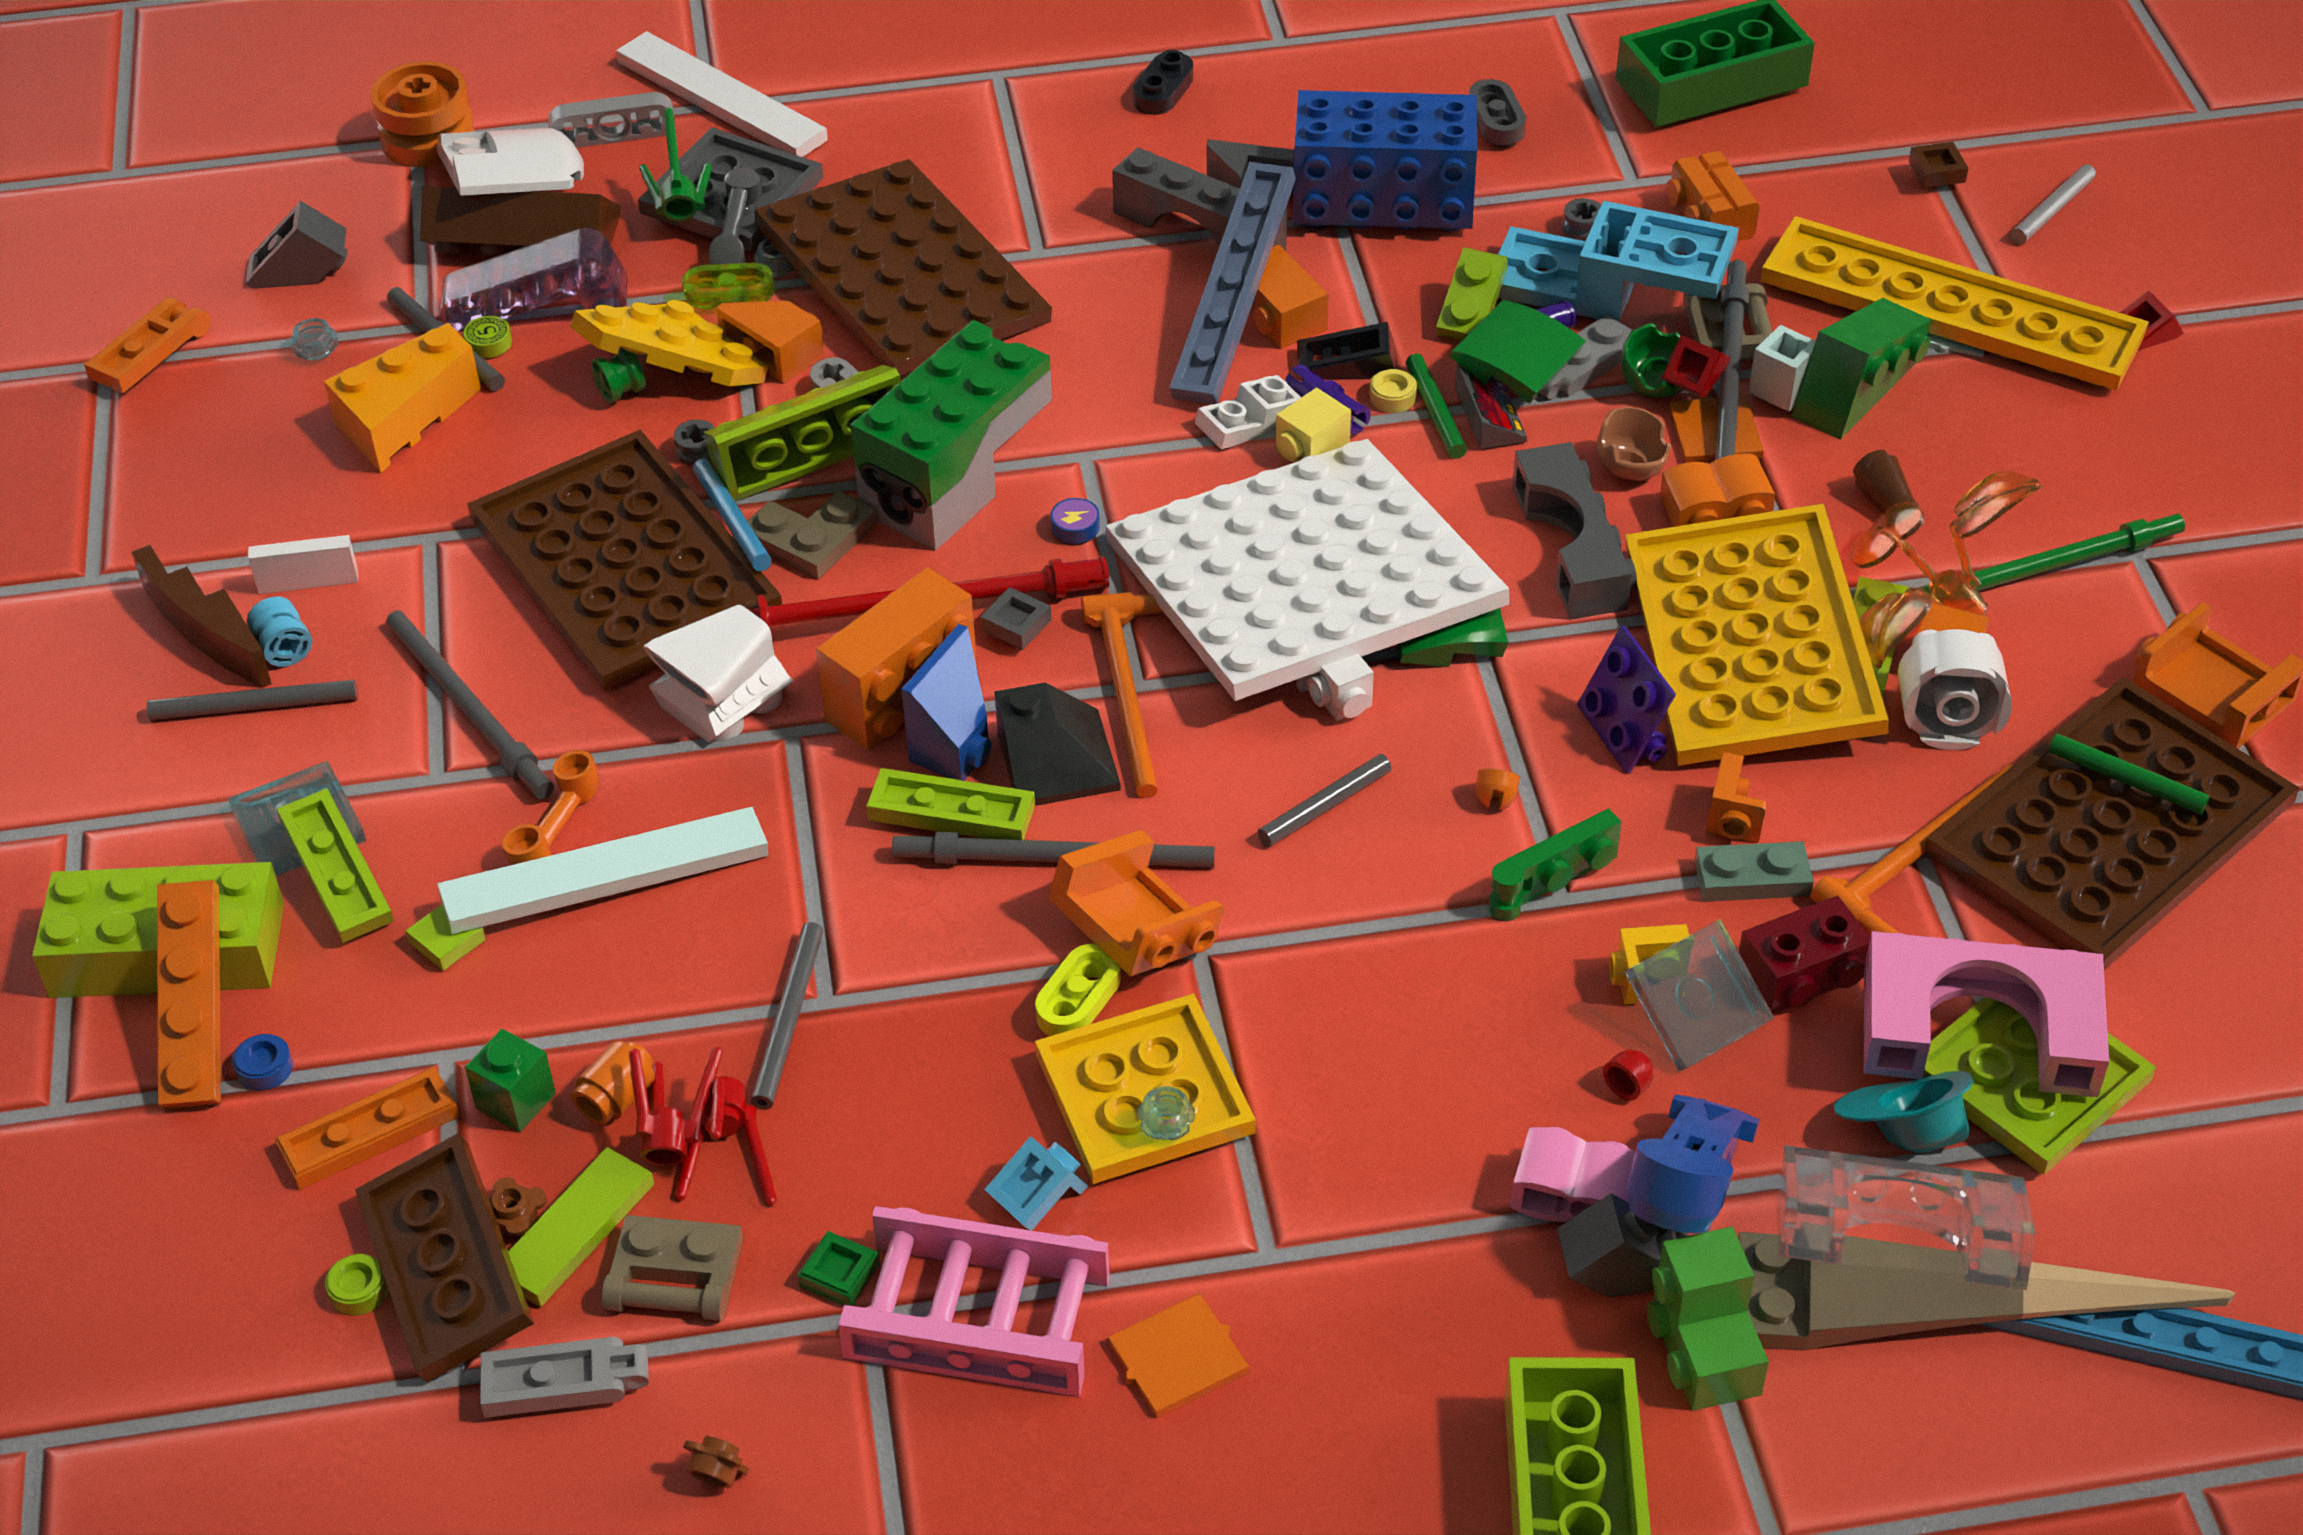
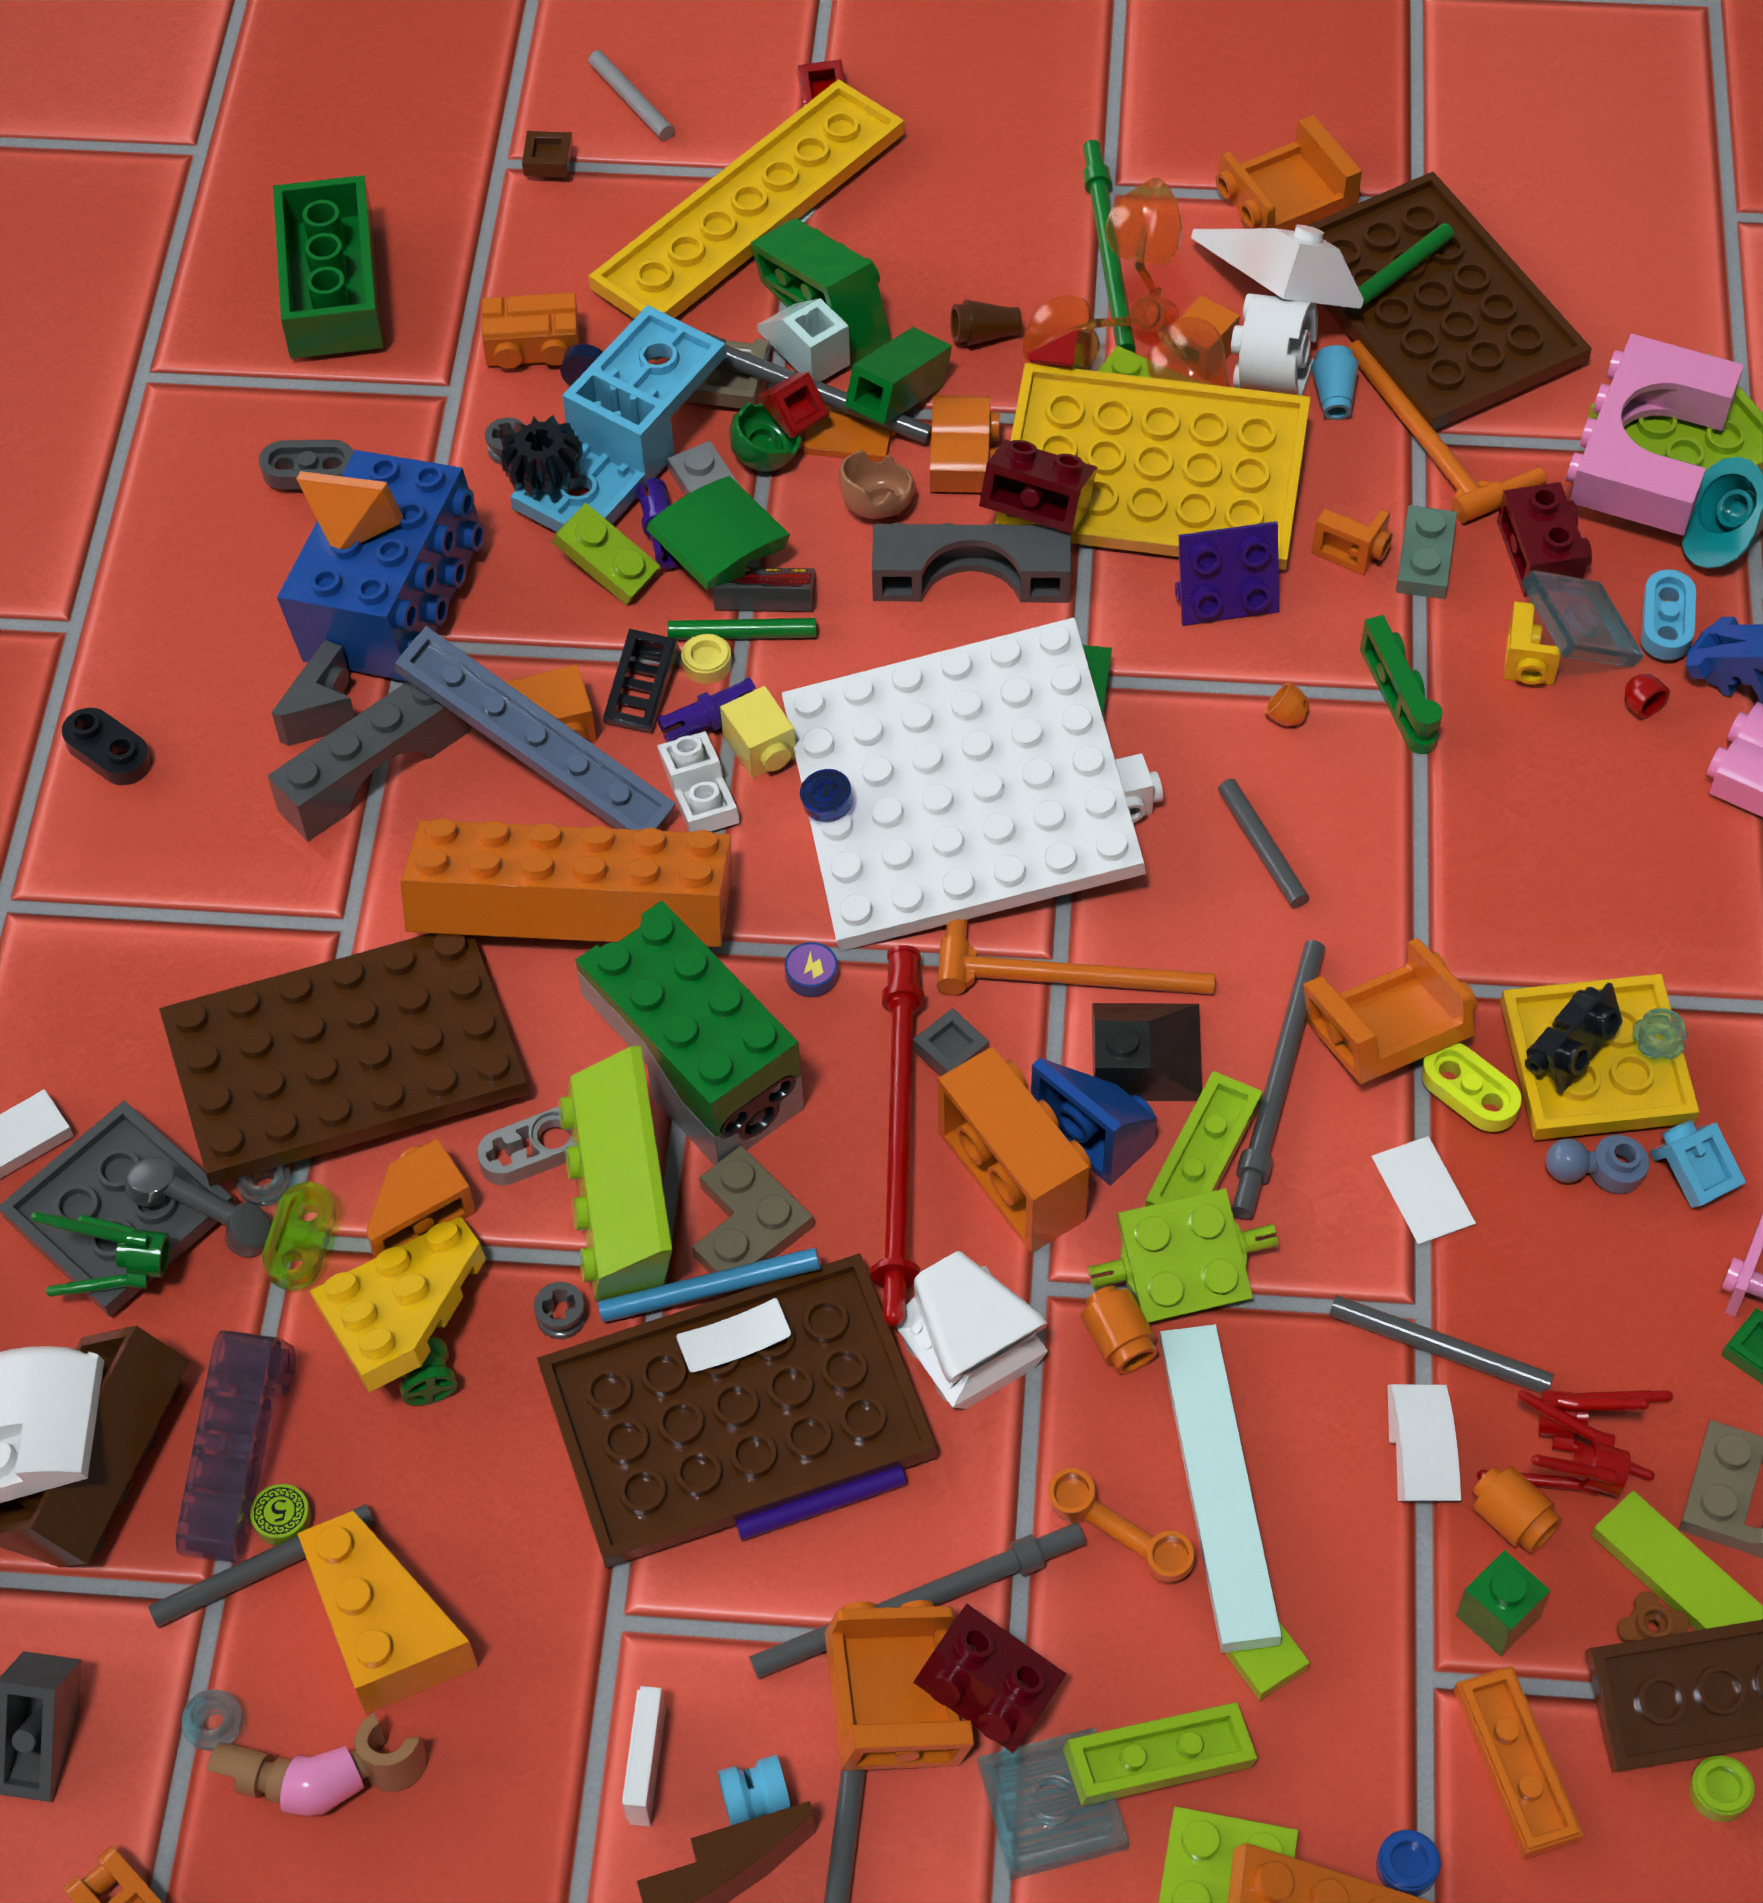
camera: 75 degrees left, 10 degrees up
none -> medium nougat piece [207,1713,427,1816]
none -> orange slope [296,471,403,555]
none -> orange brick [400,818,732,947]
none -> black gear [500,415,584,497]
none -> white sticker [676,1298,791,1372]
none -> dark purple bar [735,1465,906,1541]
none -> clear blue tile [800,769,854,822]
none -> orange panel [824,1600,974,1771]
none -> green brick [845,327,953,425]
none -> dark red brick [913,1603,1066,1753]
none -> dark red brick [979,439,1097,534]
none -> red slope [1028,330,1090,369]
none -> orange brick [1081,1285,1158,1374]
none -> lime plate [1088,1188,1279,1323]
none -> white wedge [1191,225,1364,309]
none -> medium azure cone [1311,345,1359,420]
none -> white sticker [1371,1136,1476,1245]
none -> white slope [1387,1384,1461,1501]
none -> black hinge [1525,982,1623,1094]
none -> sand blue plate [1545,1135,1649,1194]
none -> medium azure plate [1641,569,1696,660]

